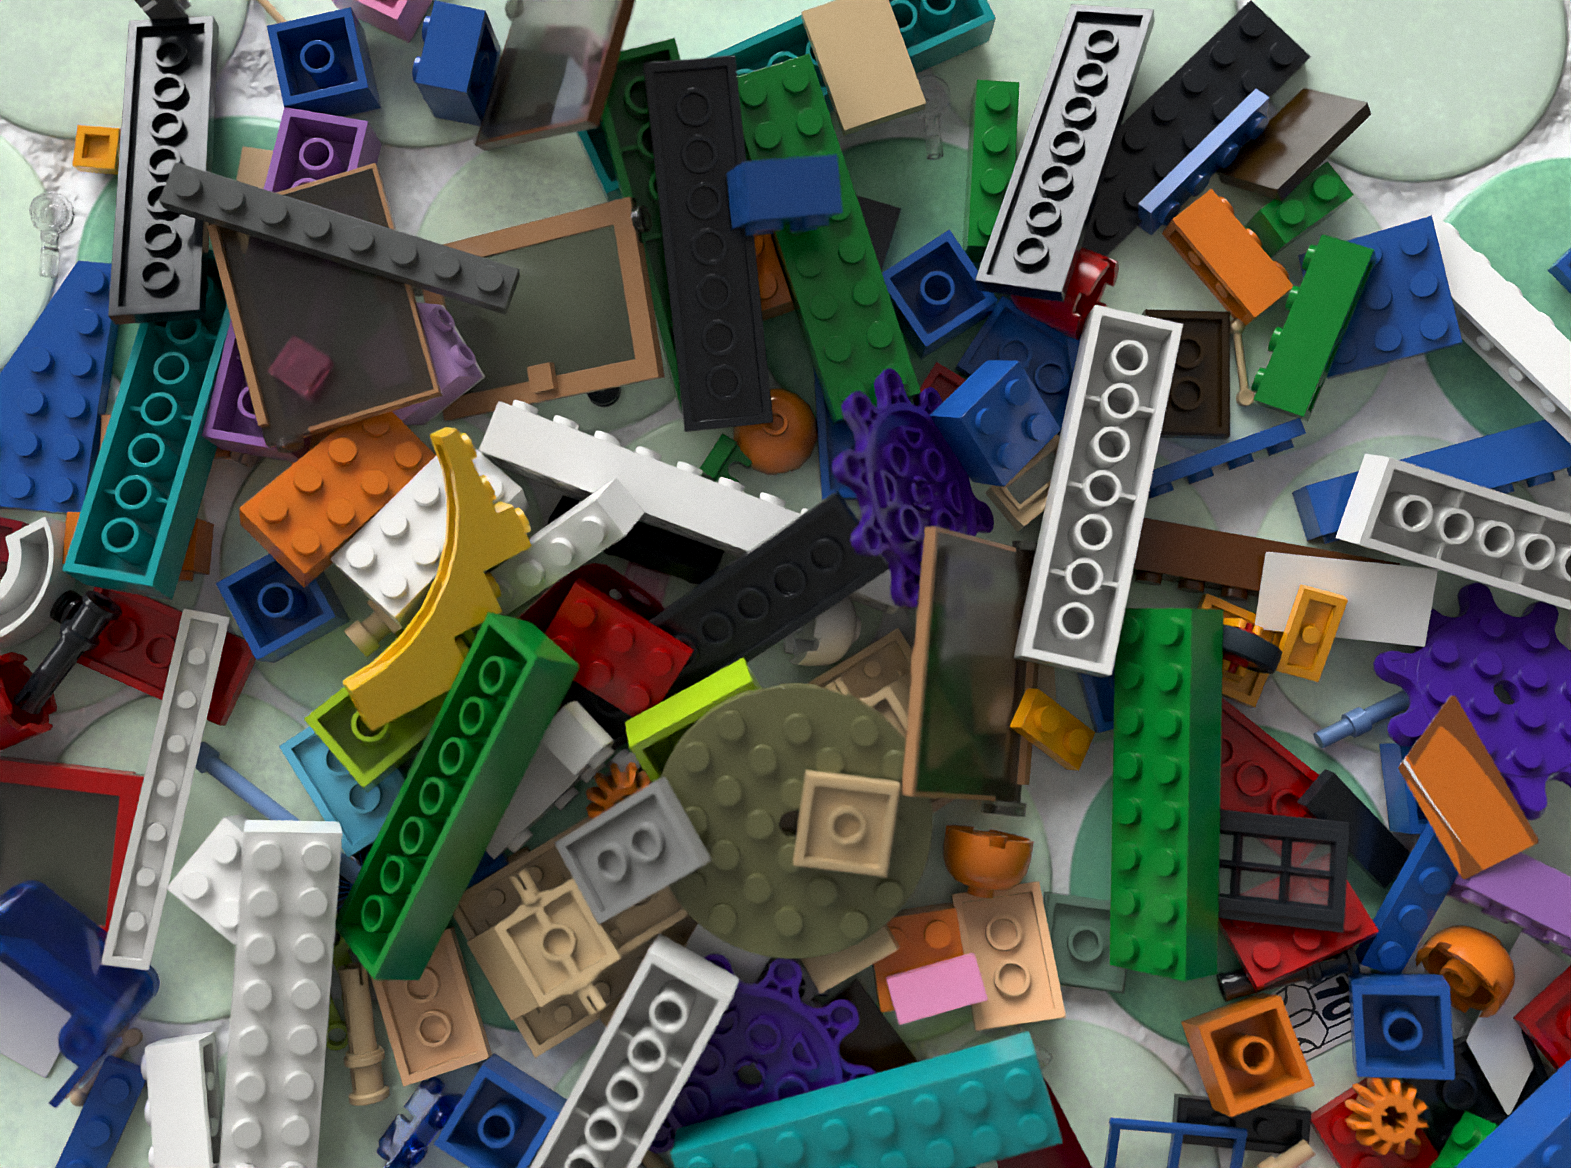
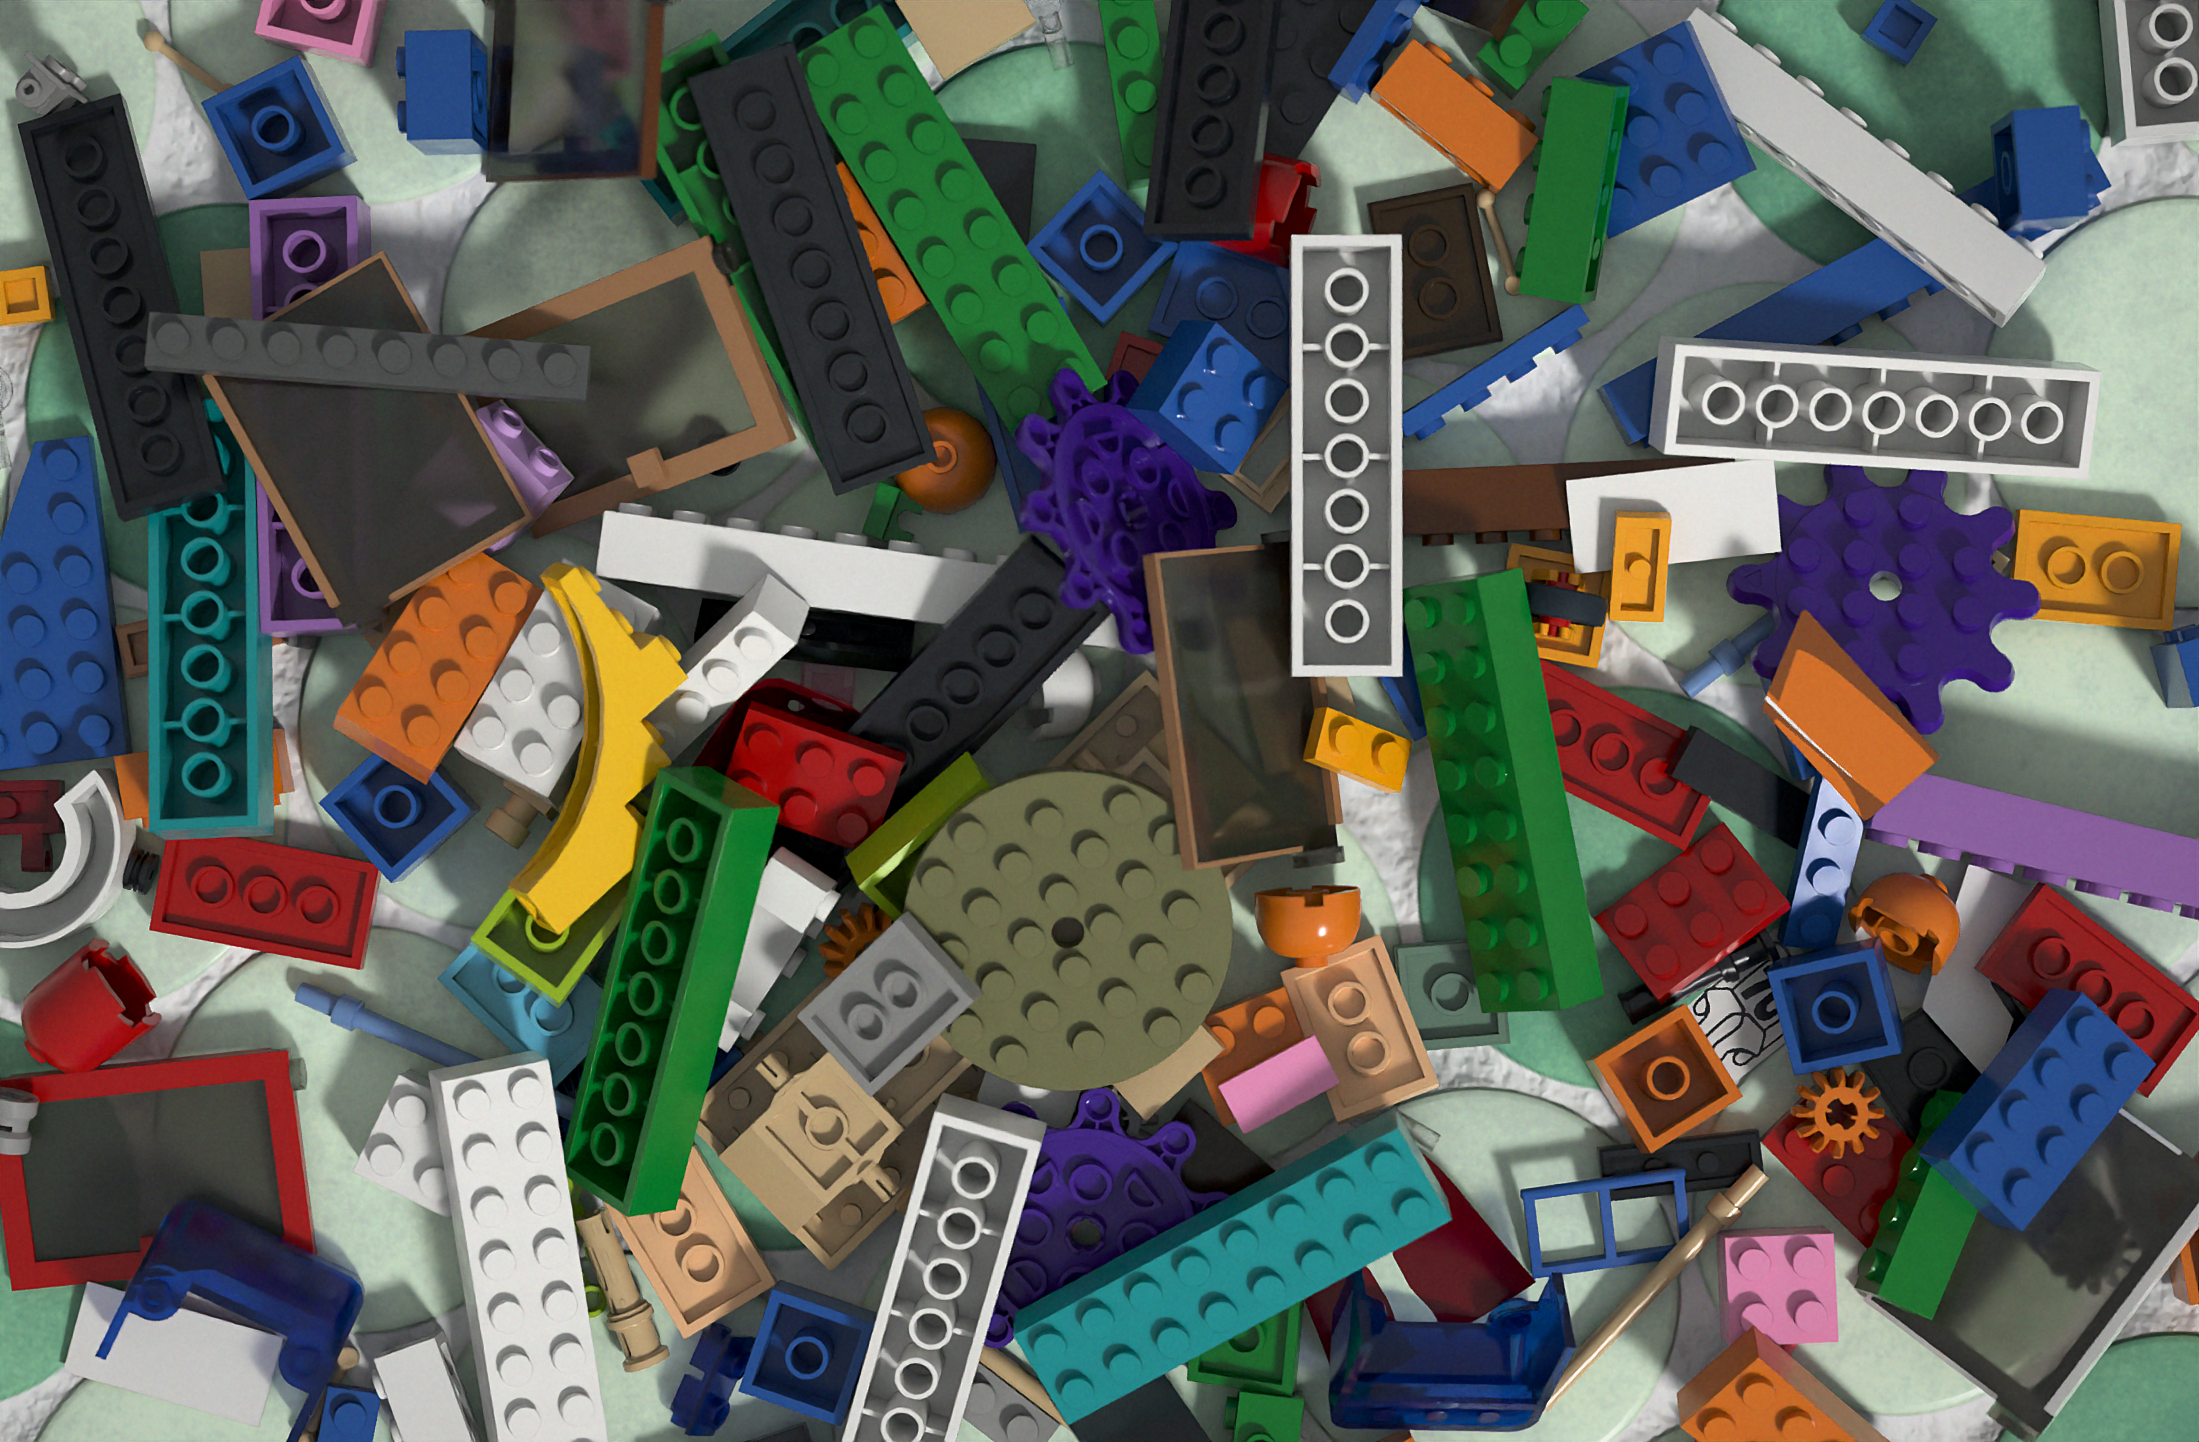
camera: 10 degrees left, 5 degrees up
black pin [13,590,122,714] -> none
white plate [101,608,230,970] -> none
clear pink tile [267,335,335,399] -> none
blue brick [726,154,843,236] -> none
tan tile [793,770,901,878] -> none
black piece [1218,810,1349,933] -> none

